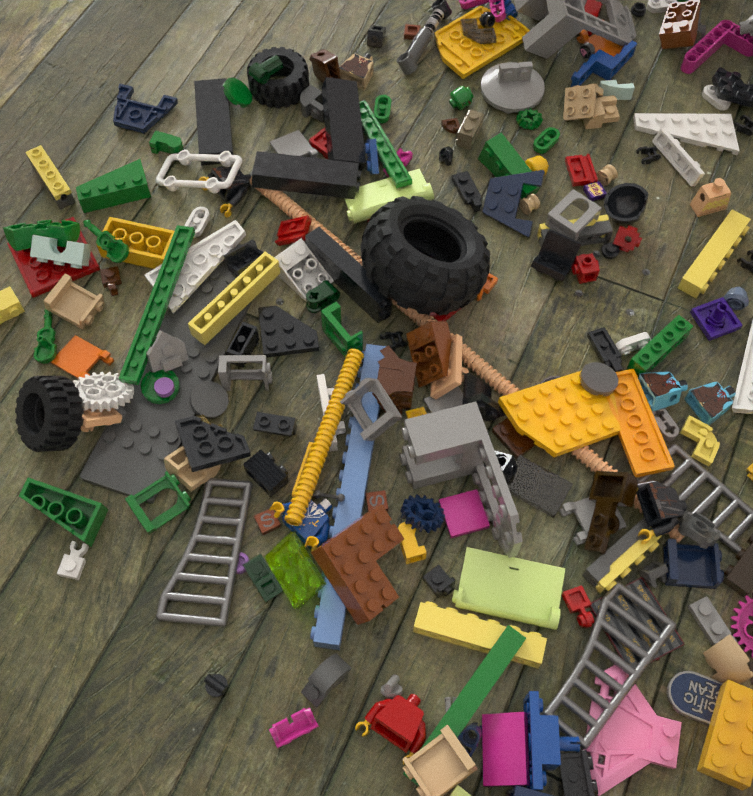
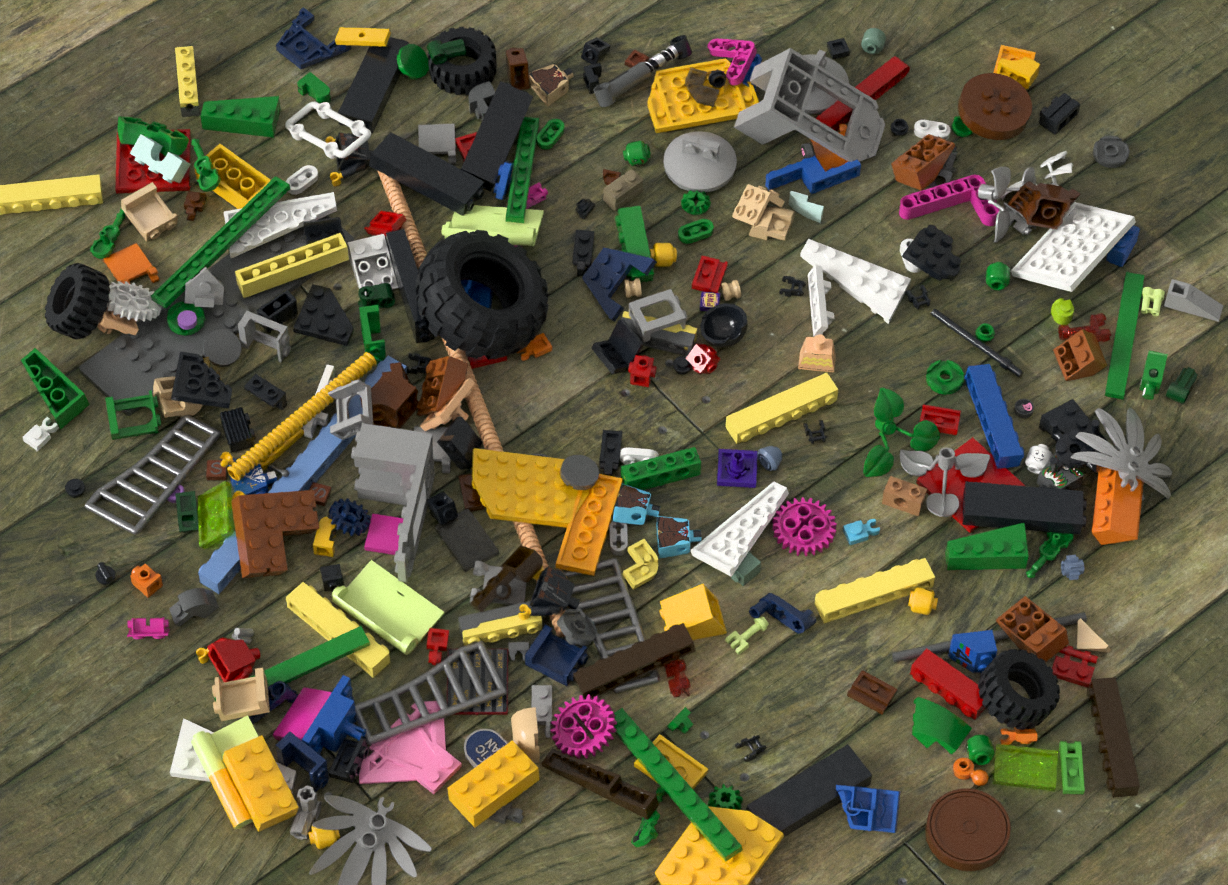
camera: 25 degrees right, 5 degrees down
none -> black plate [65,479,85,498]
none -> orange brick [130,564,163,598]
none -> yellow tile [335,27,391,47]
none -> black bracket [583,63,602,94]

